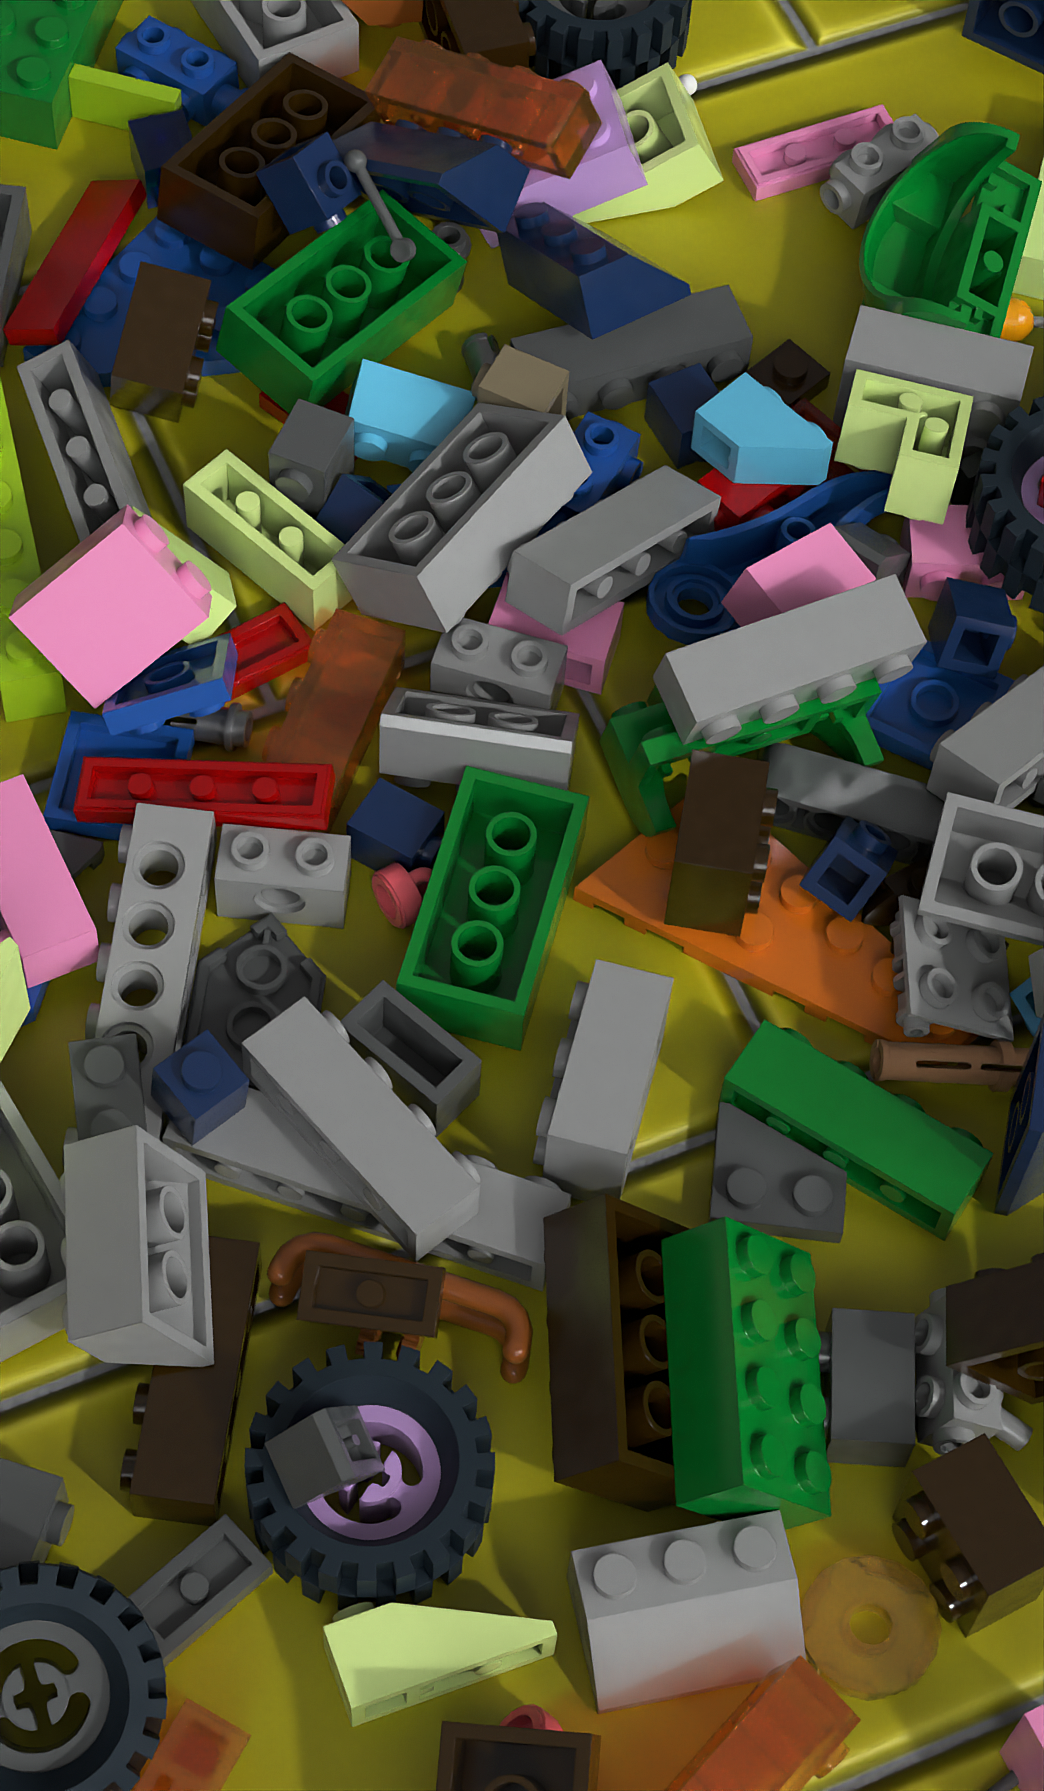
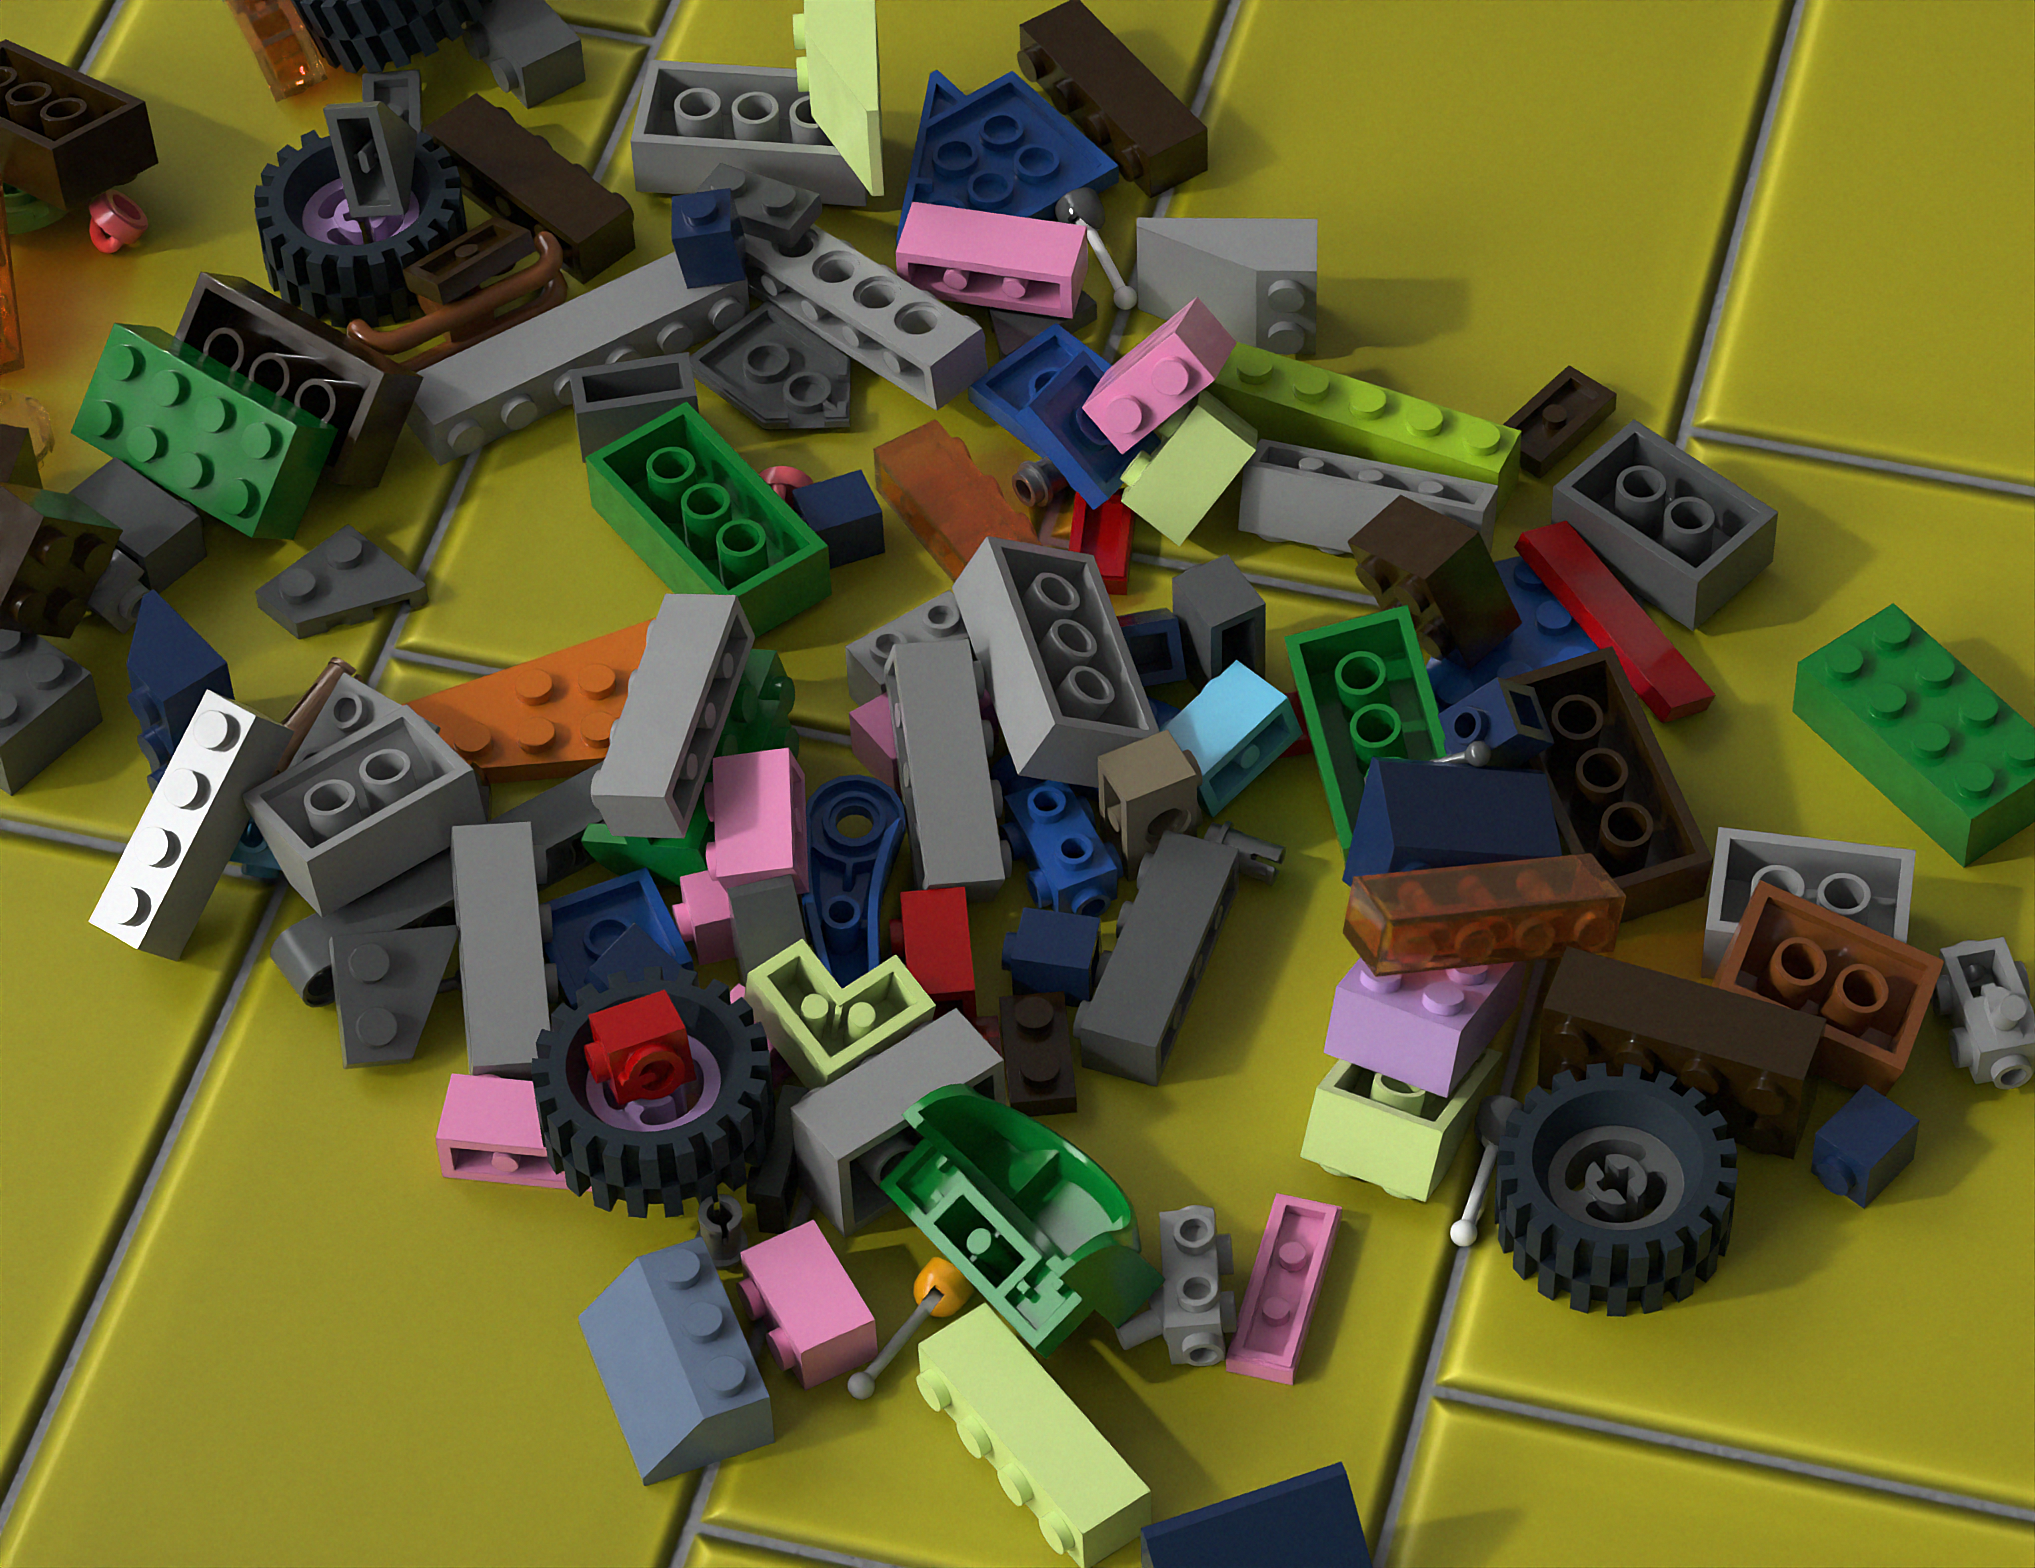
camera: 135 degrees right, 10 degrees down
light grey slope [60,1125,214,1367] -> none
lime tile [68,63,183,143] -> none
red tile [73,756,336,830] -> none
blue brick [115,15,249,127] -> none
clear blue brick [128,109,192,209] -> none
yellowish green brick [183,449,353,631] -> none
light grey brick [214,823,351,929] -> none
light grey brick [241,996,481,1262] -> none
yellowish green slope [323,1602,557,1727] -> none
light grey slope [379,687,580,791] -> none
dark blue slope [497,202,691,340] -> none
light grey brick [533,959,674,1201] -> none
light grey slope [567,1510,807,1714] -> none
dark brown brick [664,750,778,937] -> none
medium azure slope [691,372,833,485] -> none
green brick [718,1020,994,1241] -> none
dark blue brick [799,815,898,922] -> none

